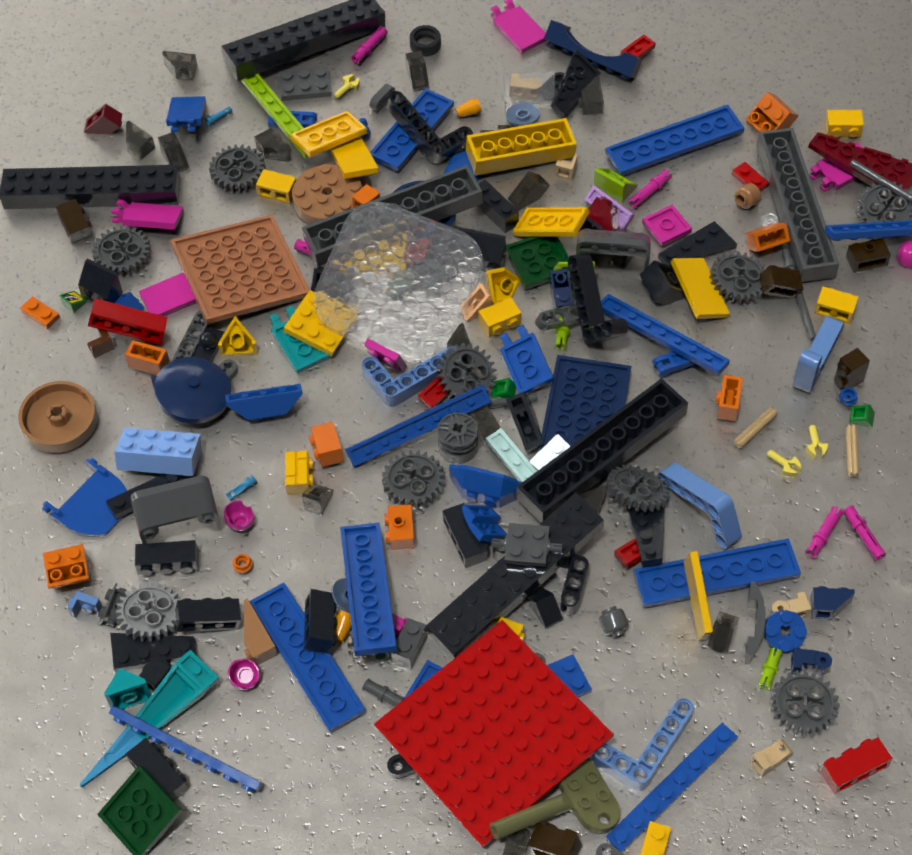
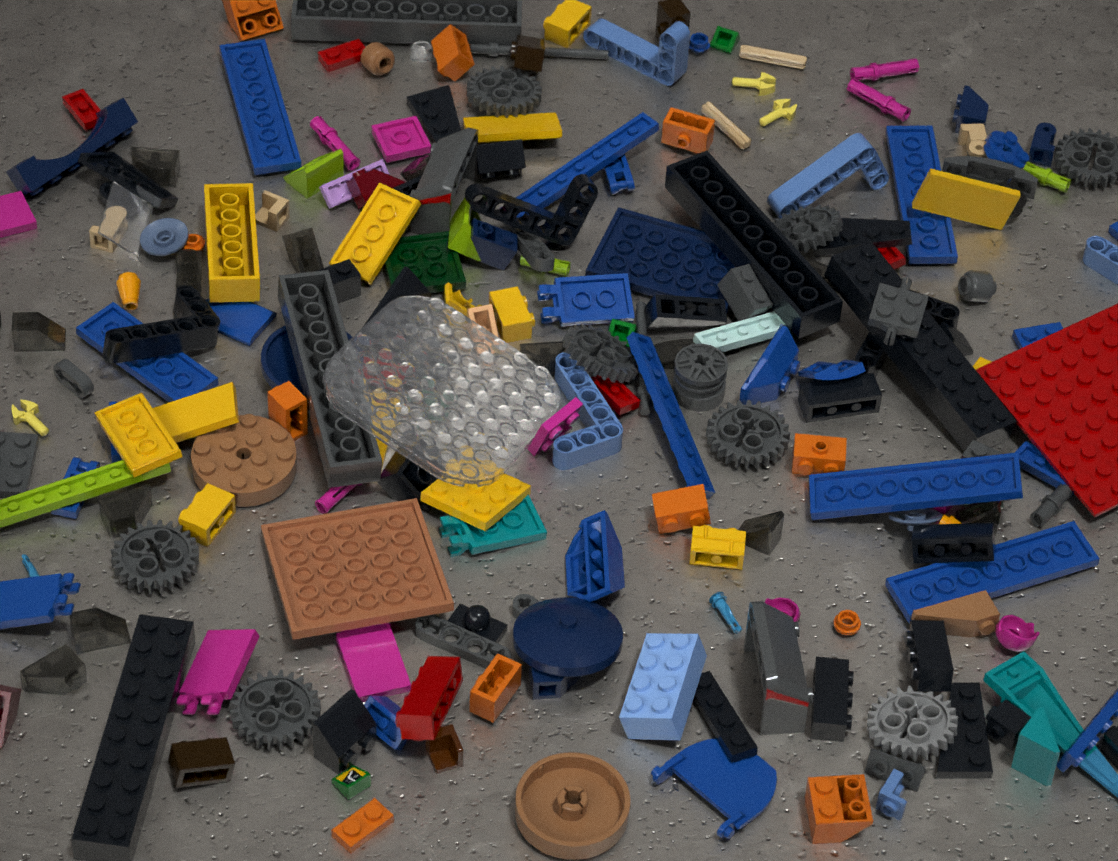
camera: 85 degrees left, 10 degrees down
yellow slope [218,316,258,356] -> none

